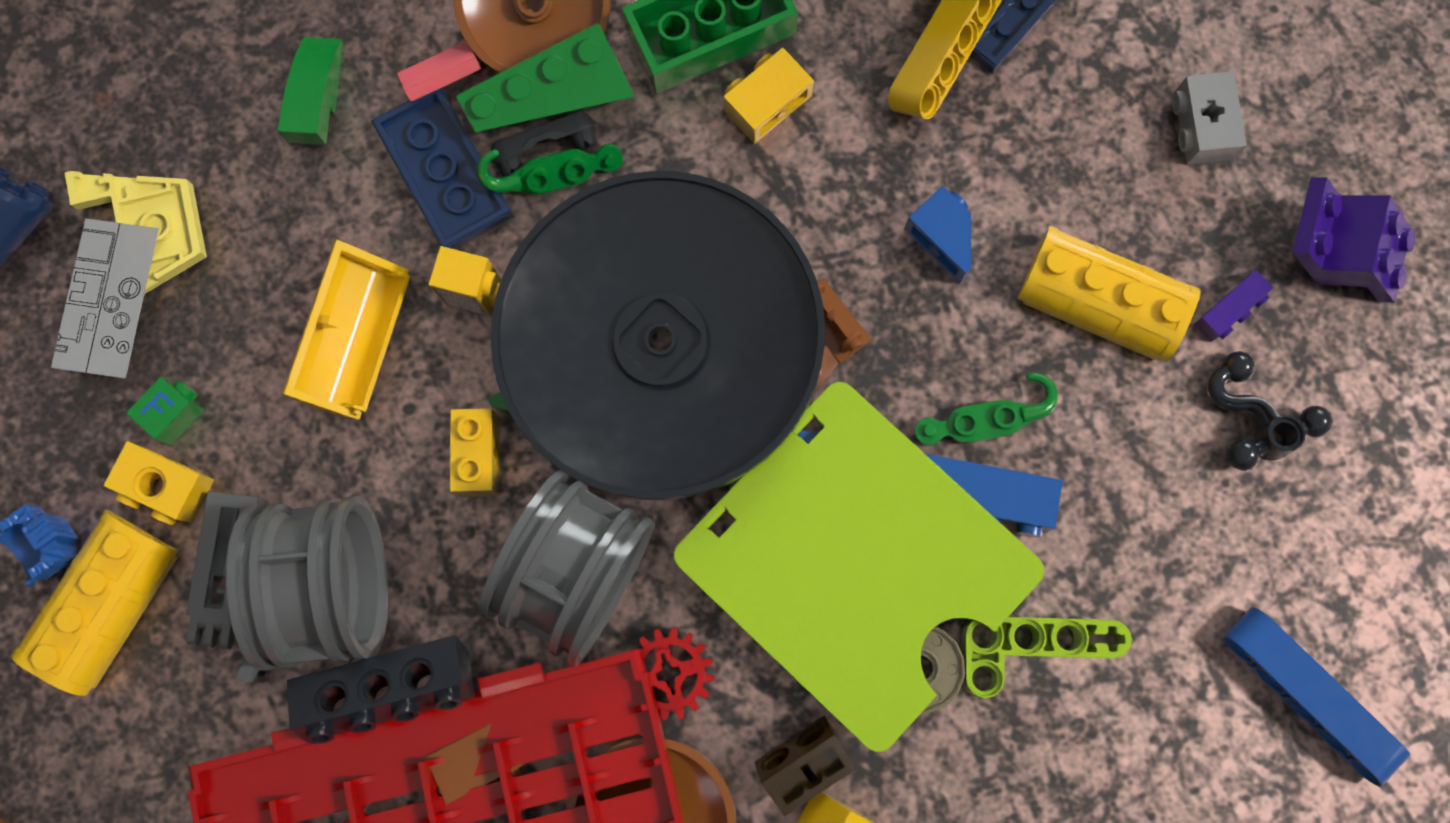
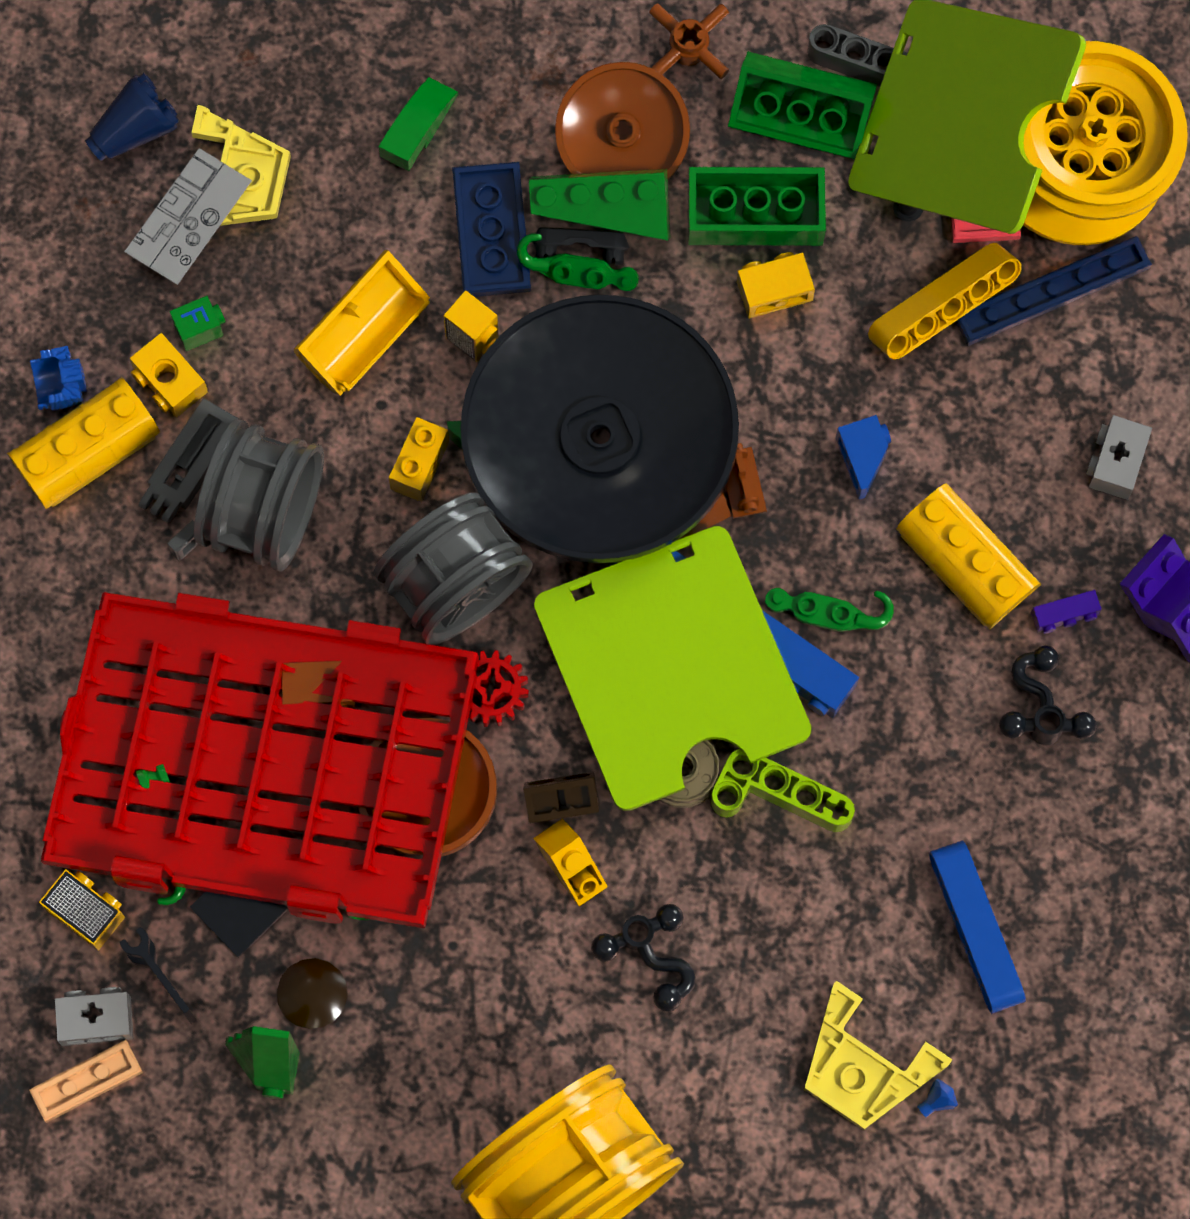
camera: 20 degrees right, 5 degrees down
black brick [287,635,475,744] -> none
coral tile [397,41,481,101] -> none

